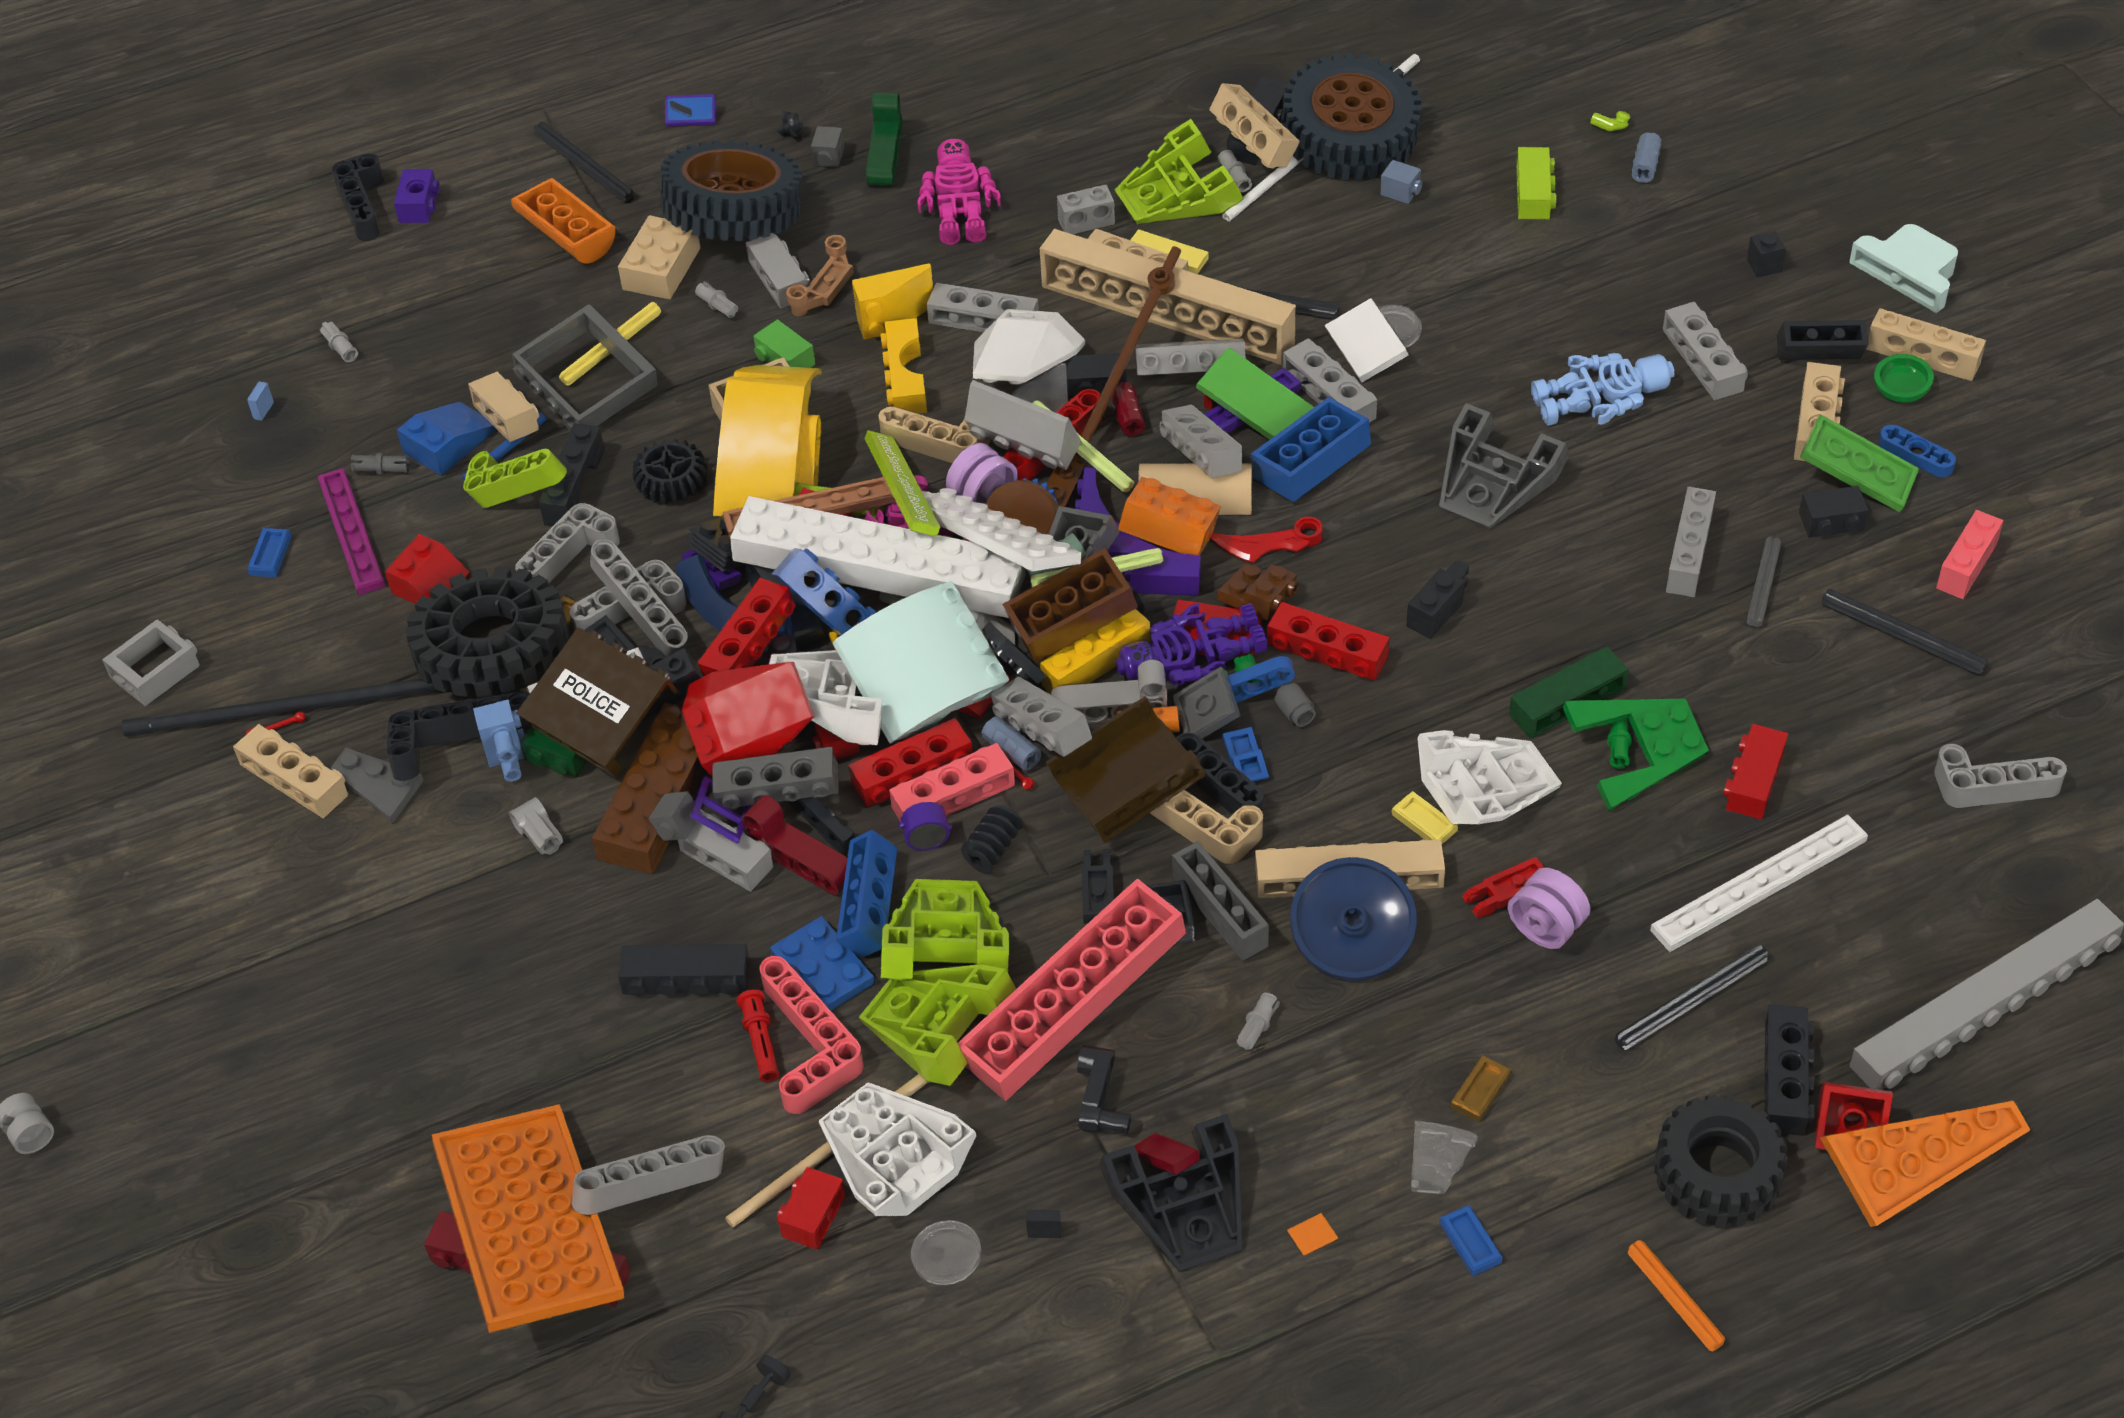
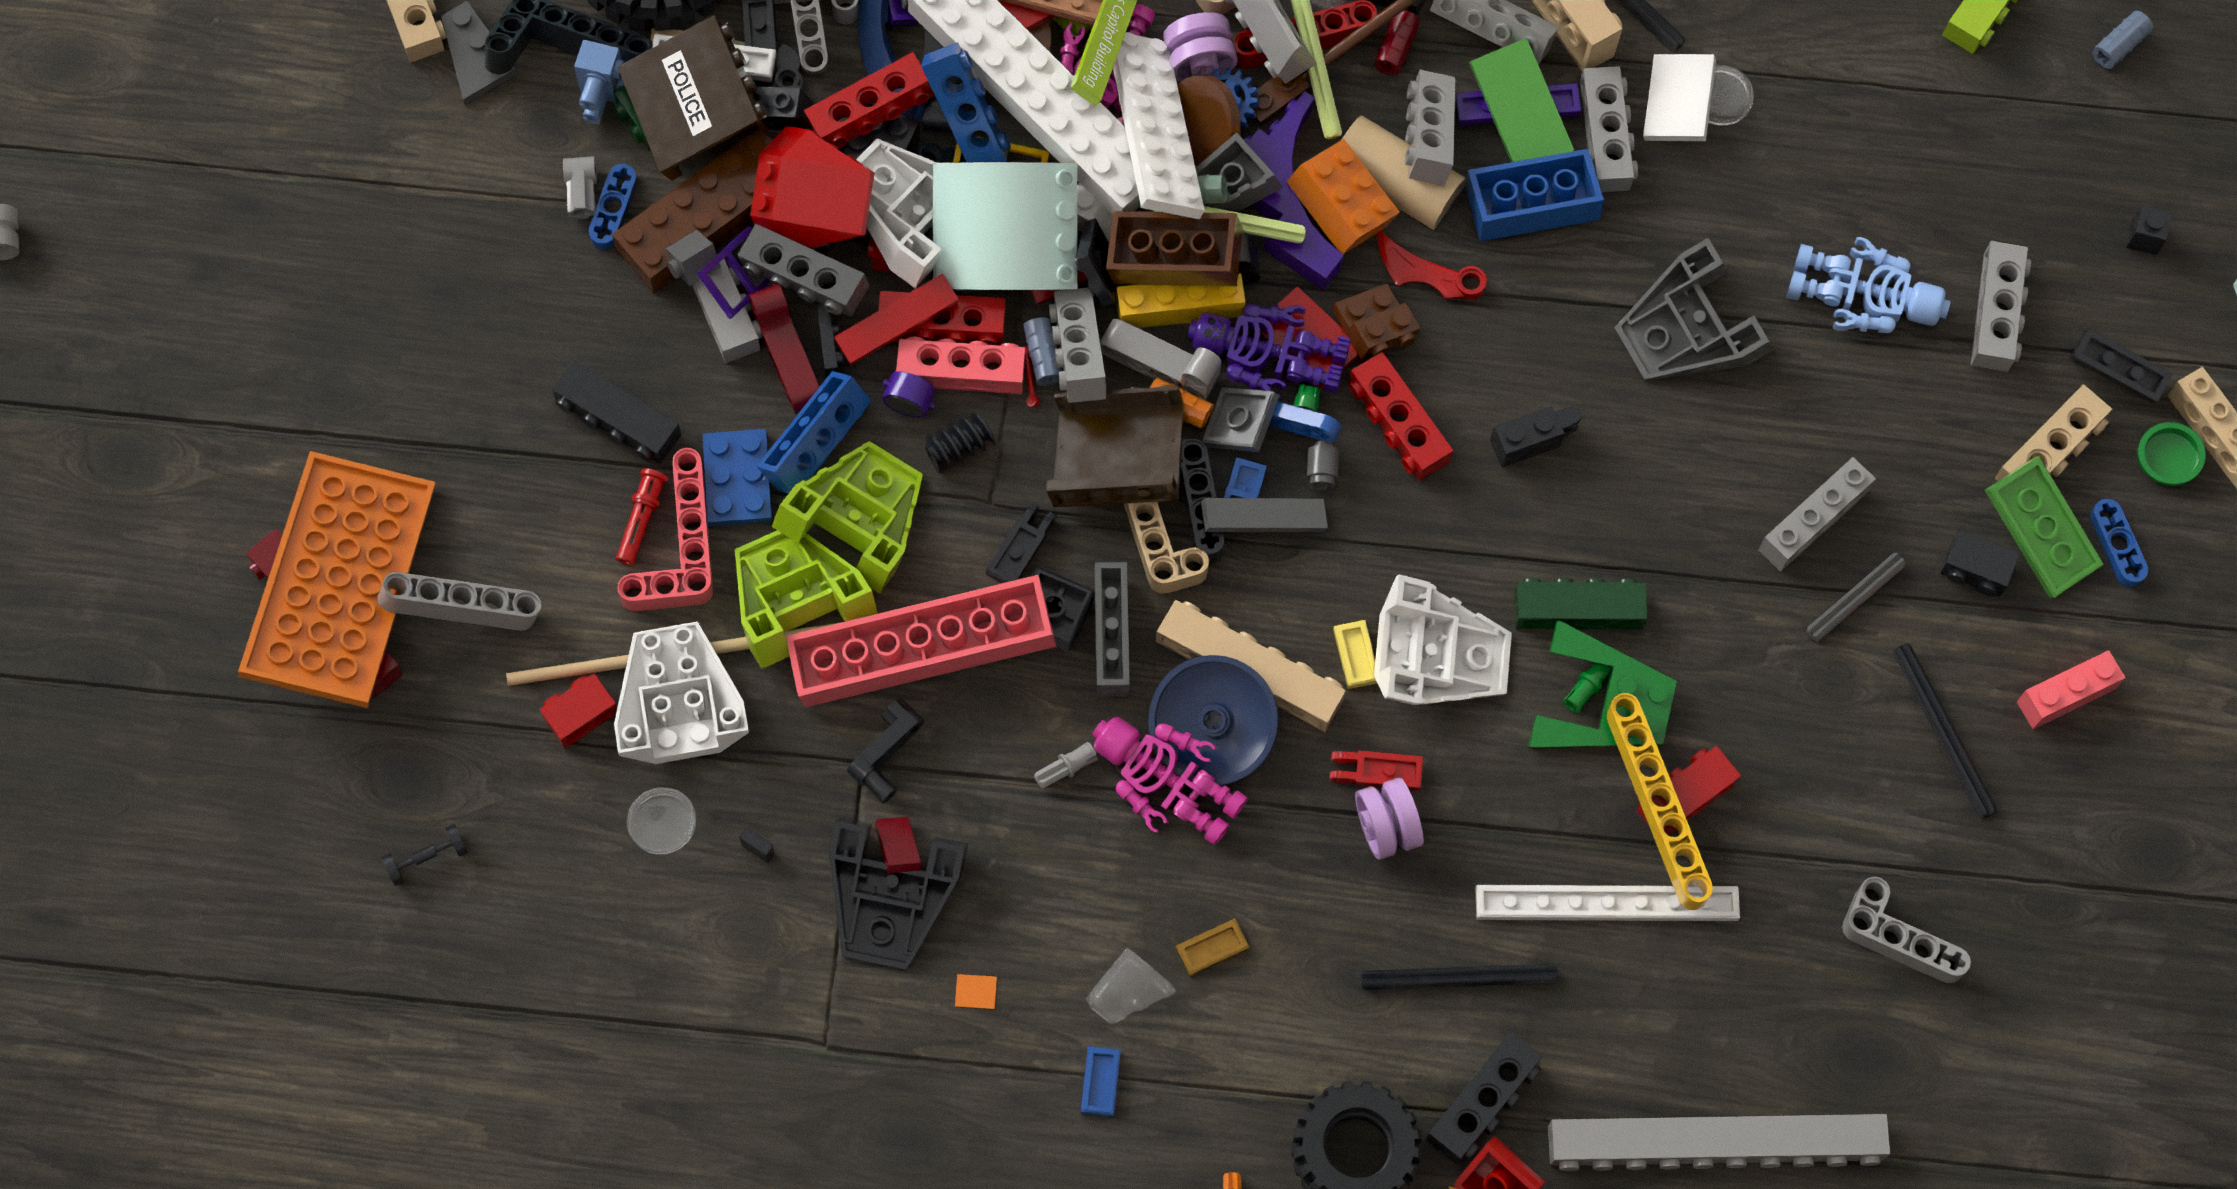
camera: 25 degrees right, 20 degrees up
none -> blue beam [589,164,637,250]
none -> red tile [834,273,959,365]
none -> dark pink piece [1092,717,1249,846]
none -> dark grey tile [1201,498,1328,532]
none -> yellow beam [1607,693,1713,911]

